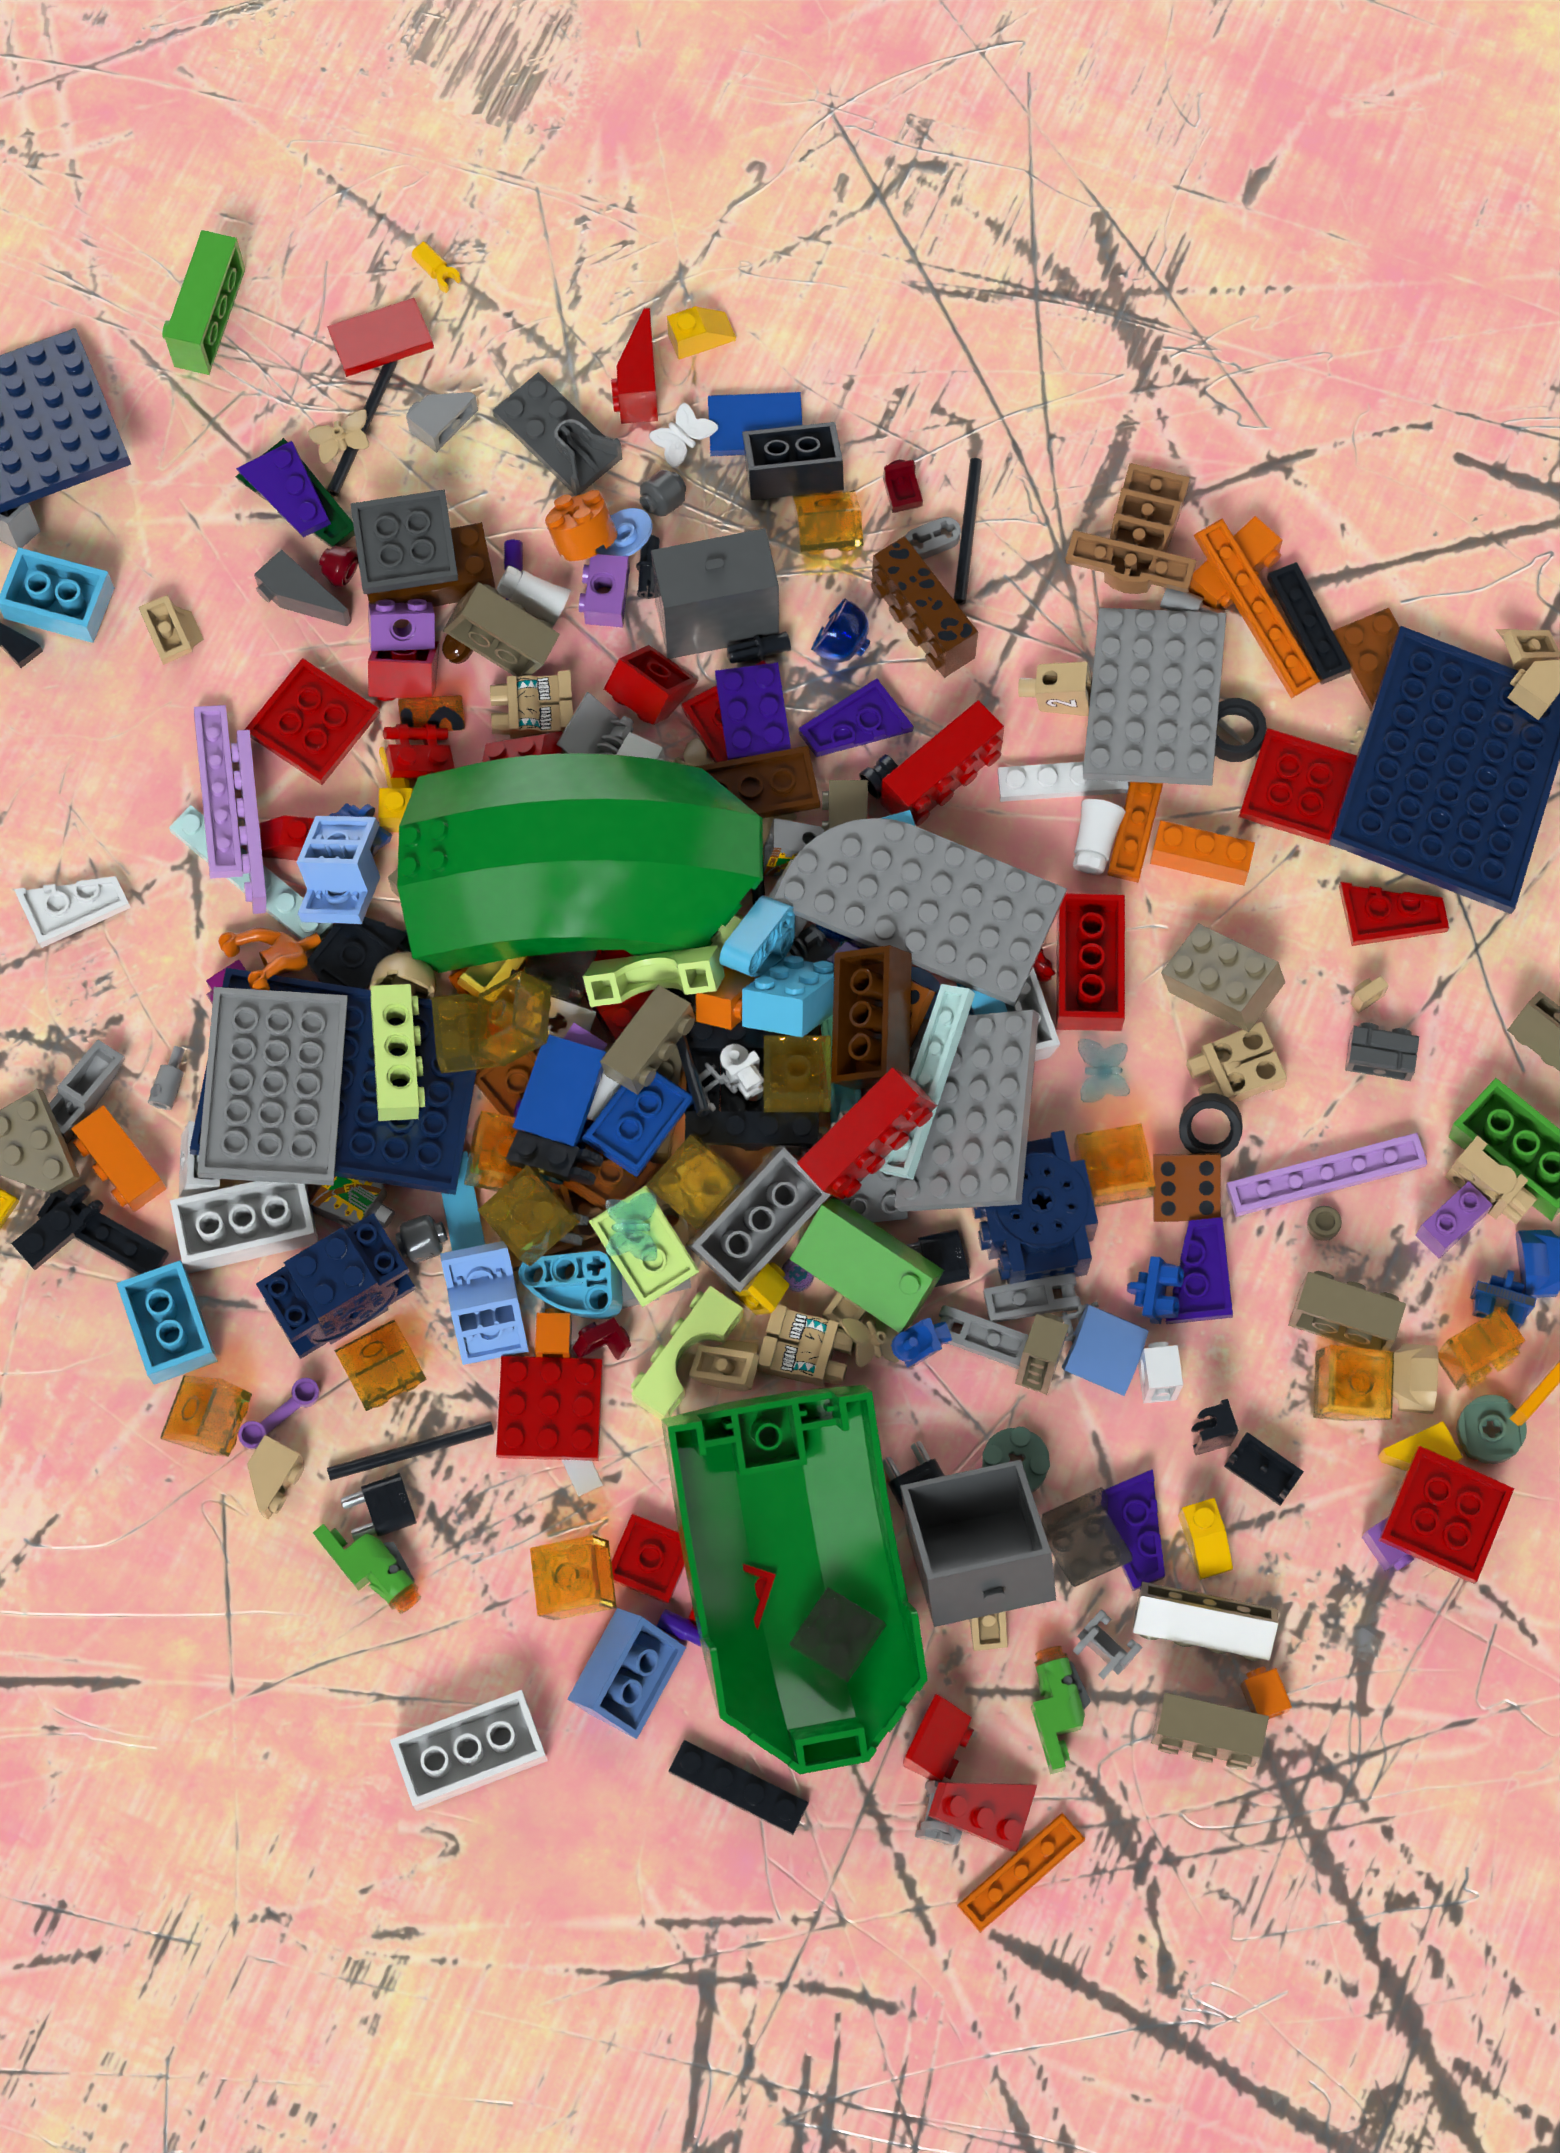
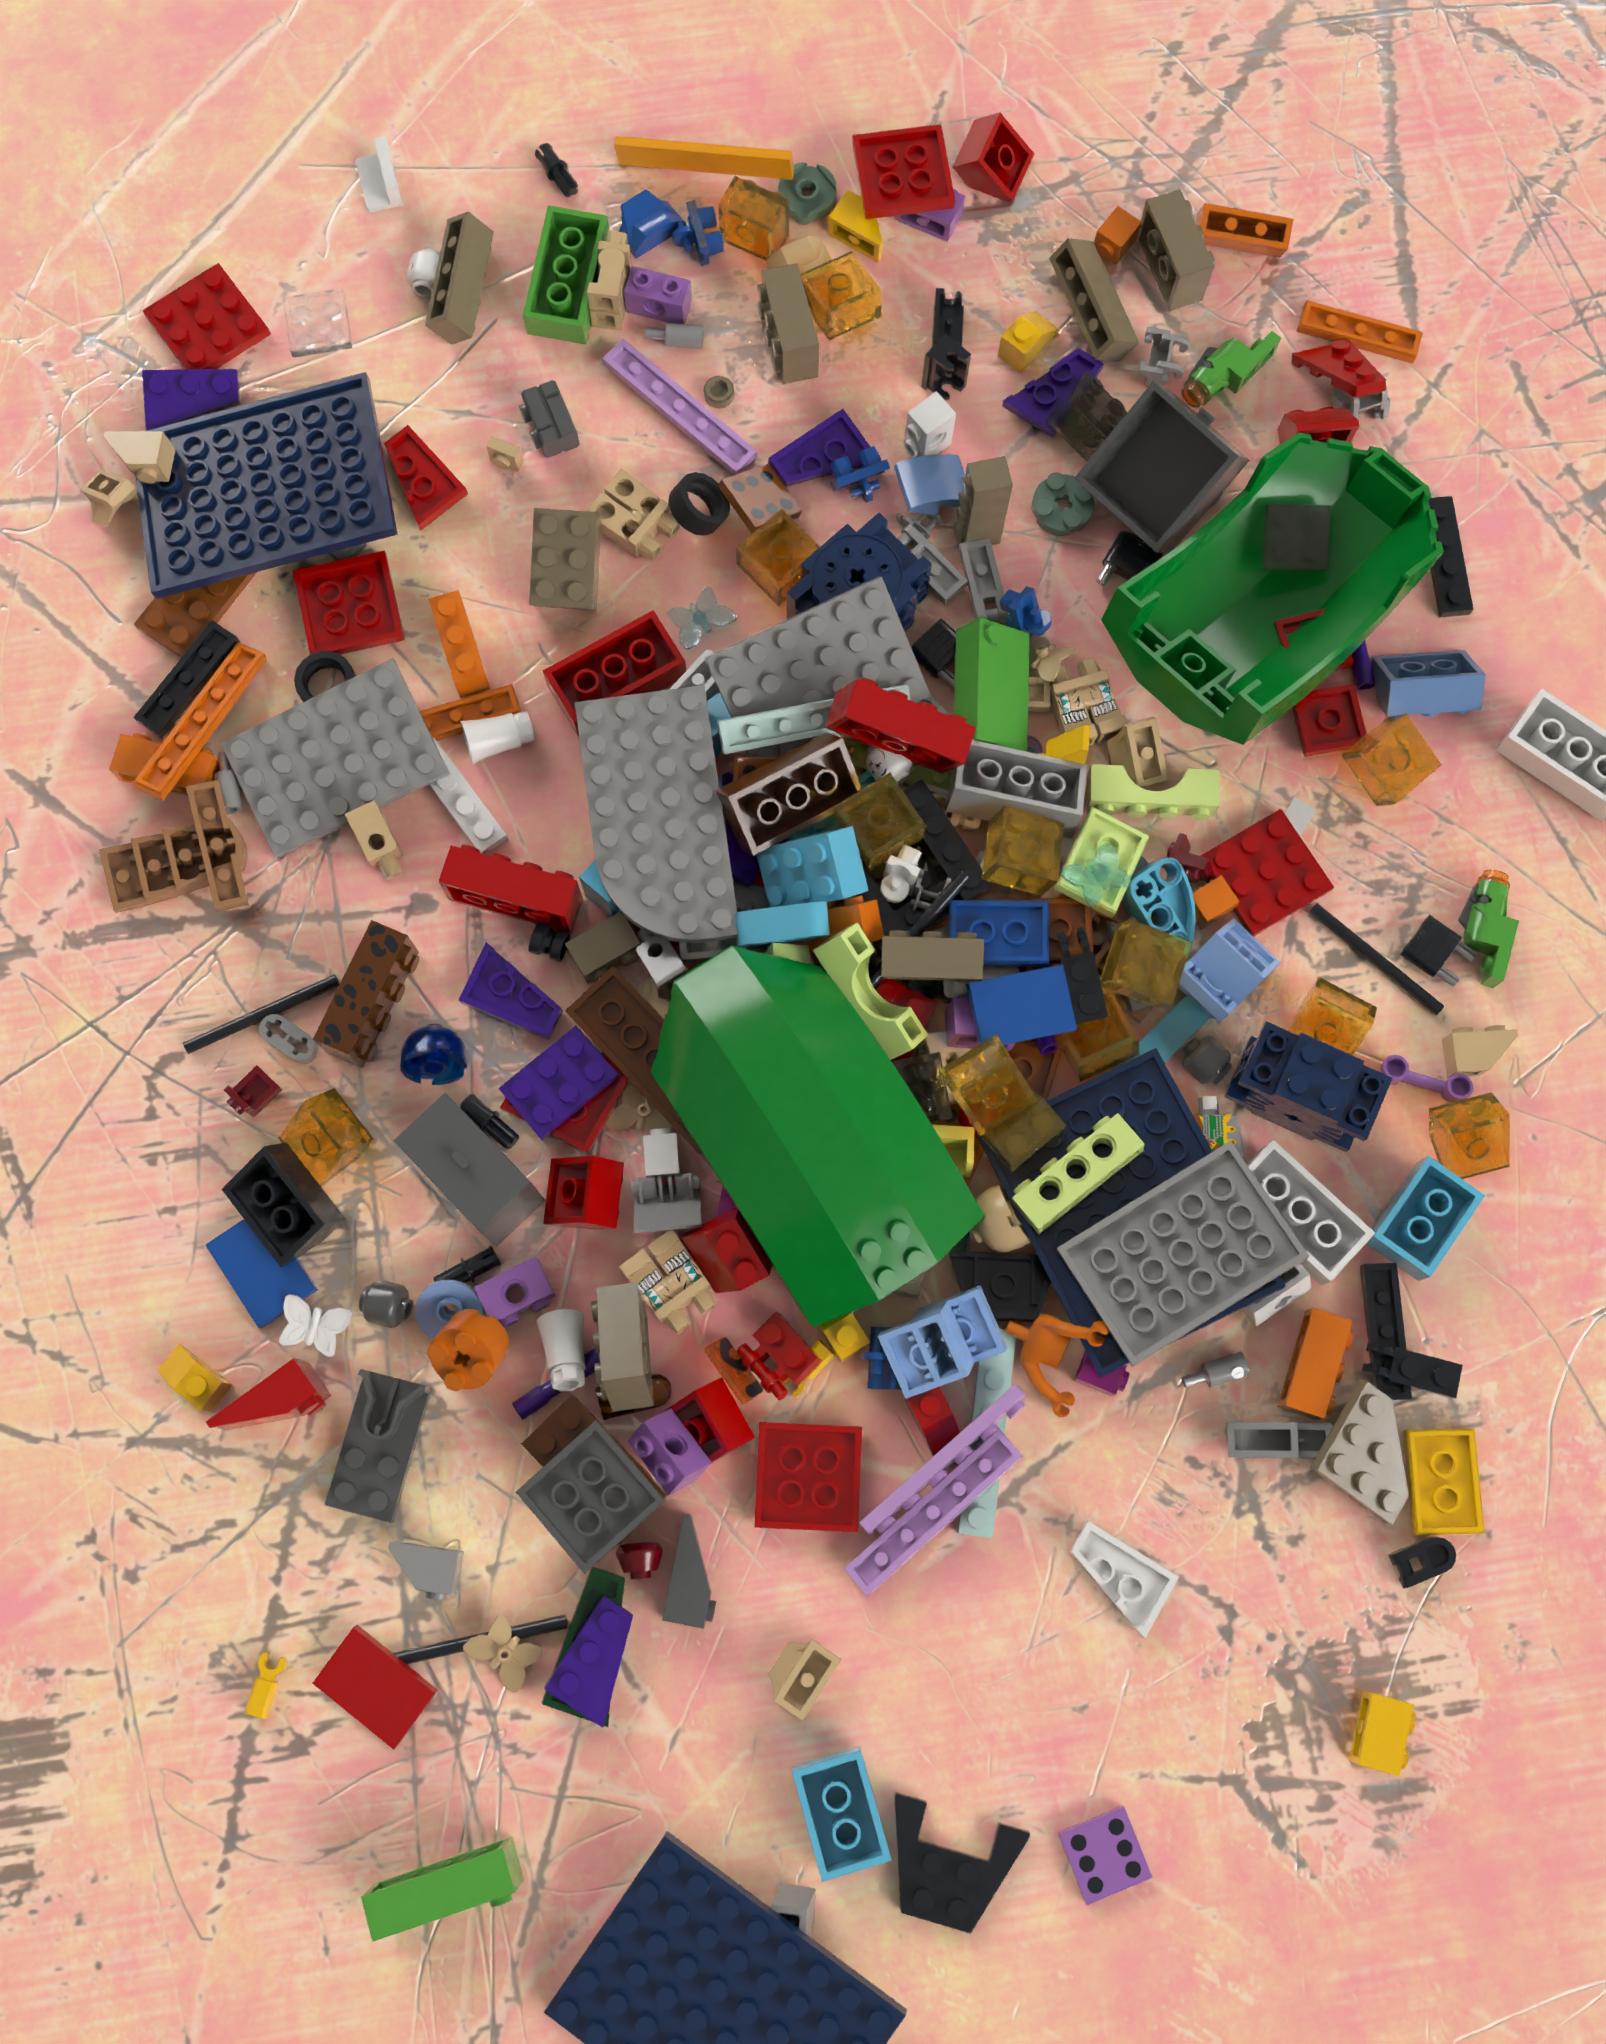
camera: 125 degrees left, 5 degrees up
none -> light grey piece [645,323,704,349]
none -> red slope [952,112,1035,203]
none -> orange brick [1196,203,1294,258]

